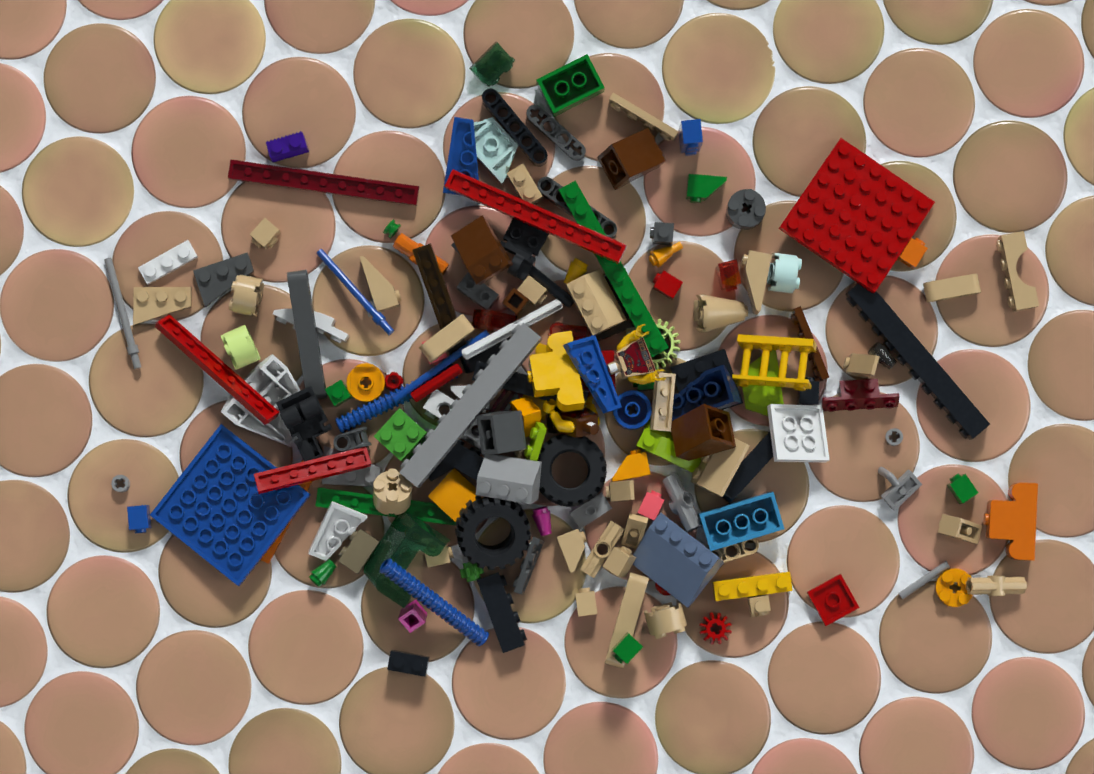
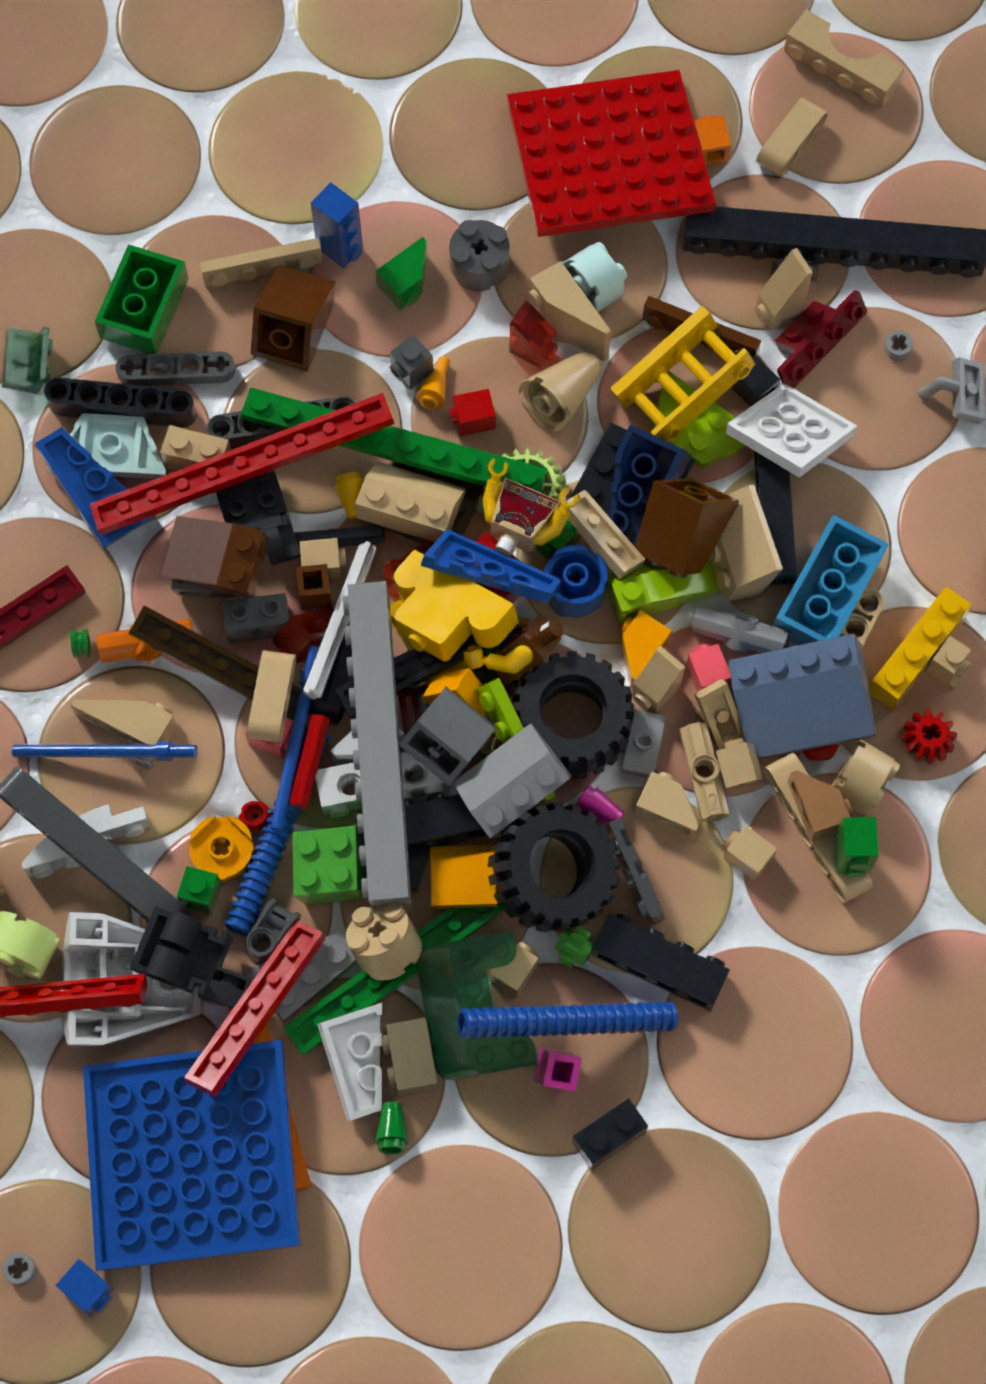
camera: 45 degrees left, 15 degrees down
none -> medium nougat slope [788,770,853,841]

